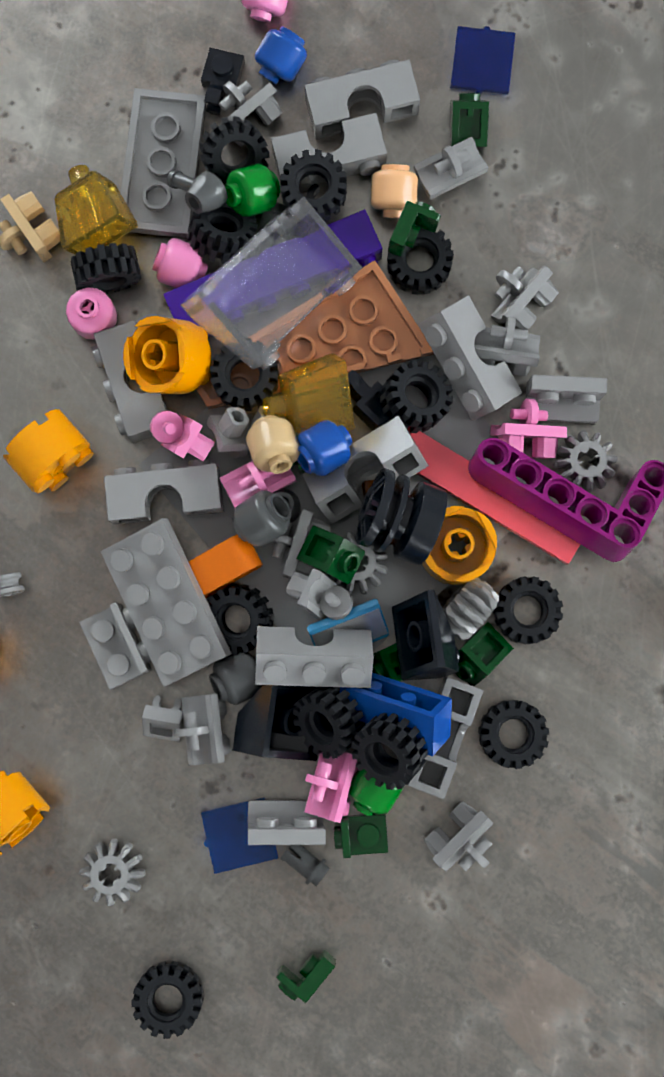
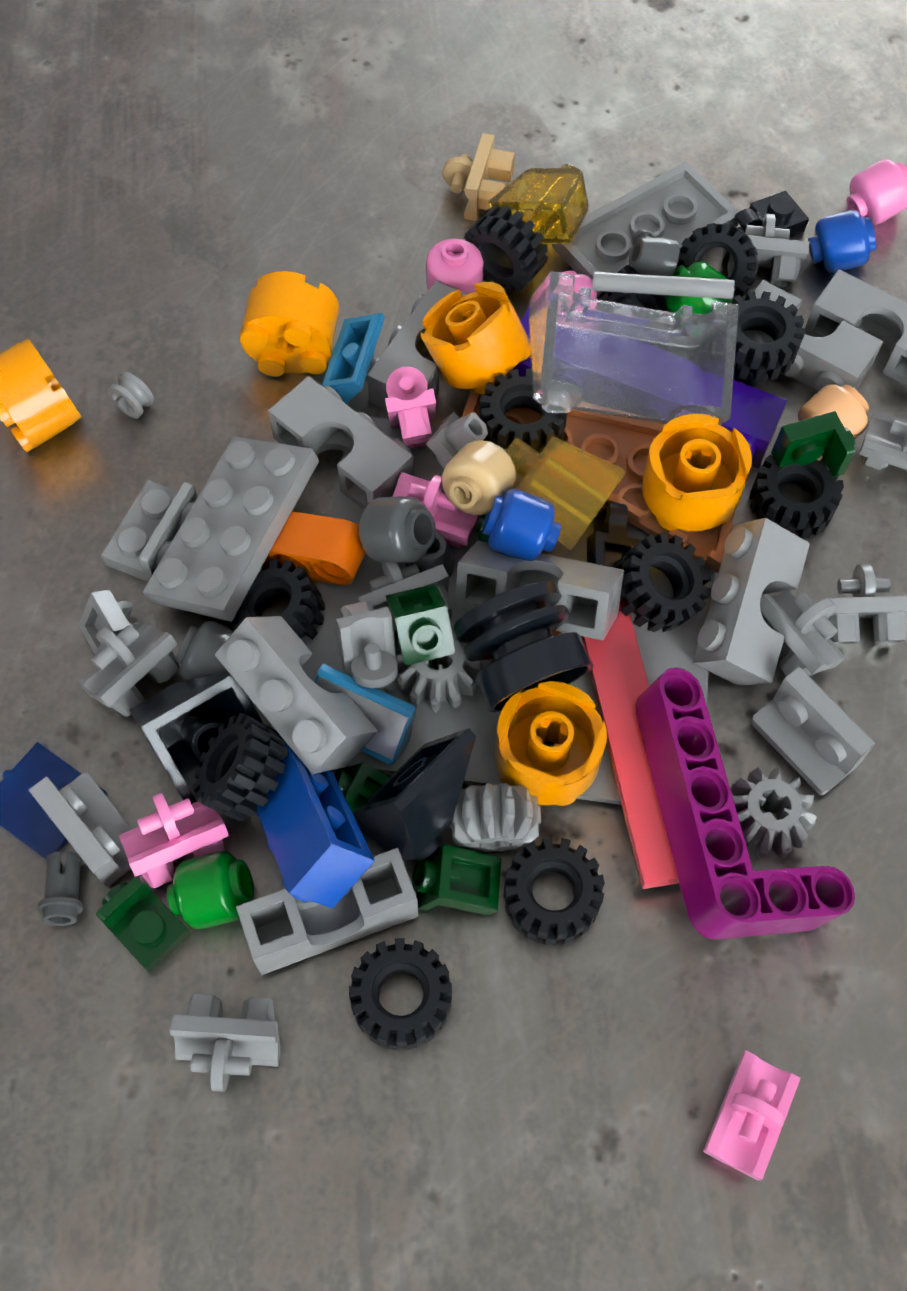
camera: 45 degrees right, 20 degrees down
black tyre [351,713,428,790] -> none
bright pink hips [490,399,567,459] -> none
none -> dark azure slope [322,313,385,404]
none -> light grey bar [592,272,735,299]
none -> light orange brick [642,414,752,531]

